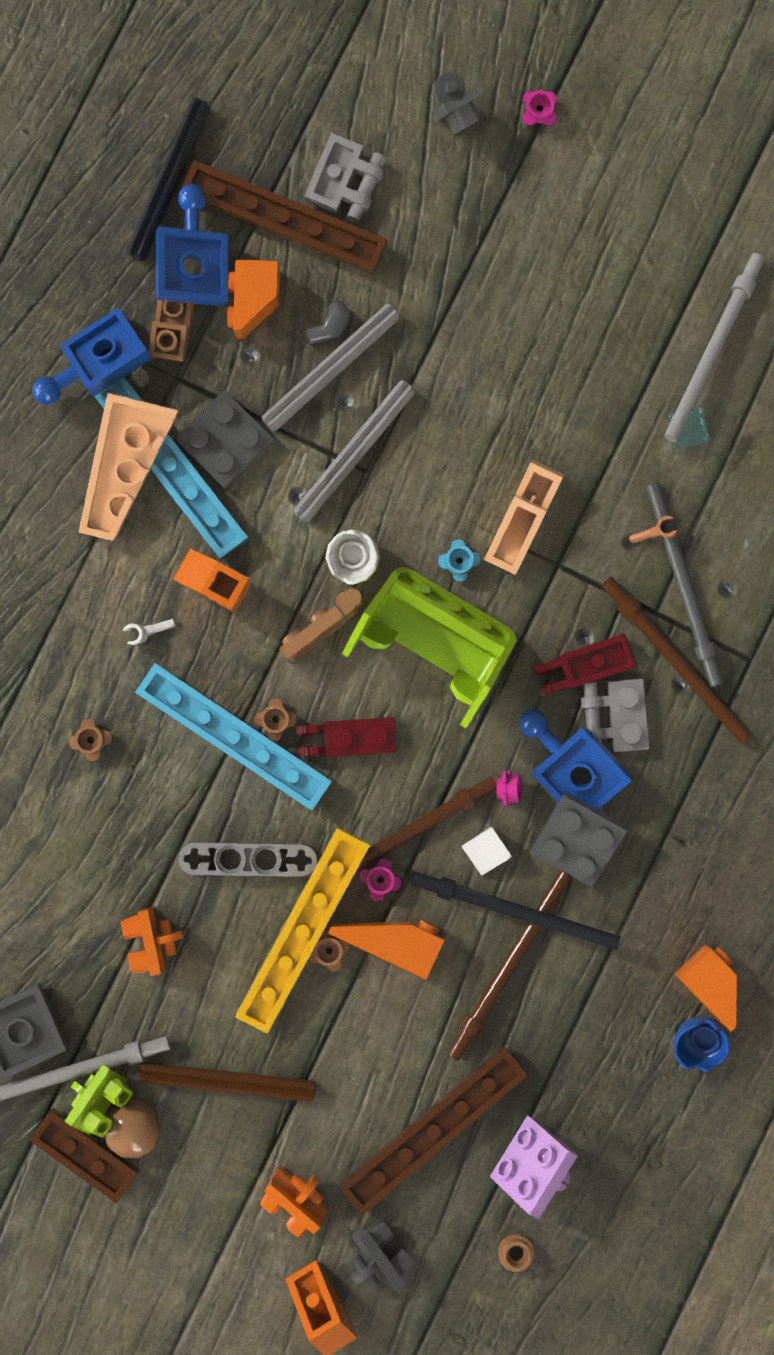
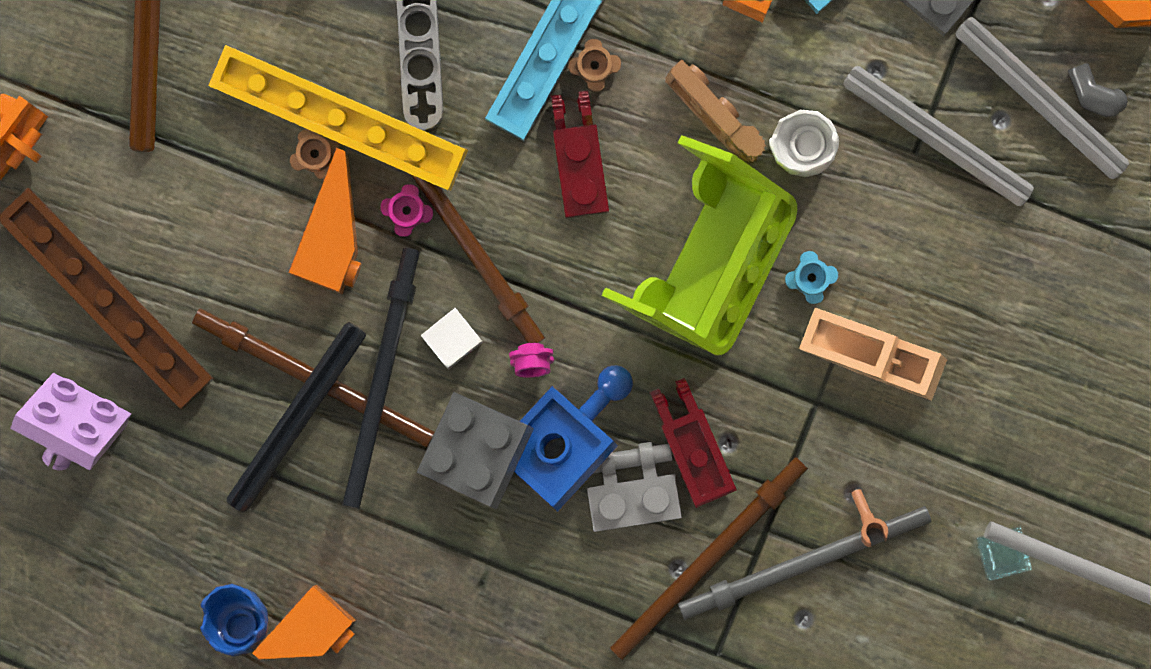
camera: 85 degrees right, 0 degrees up
none -> black axle [227,322,366,513]

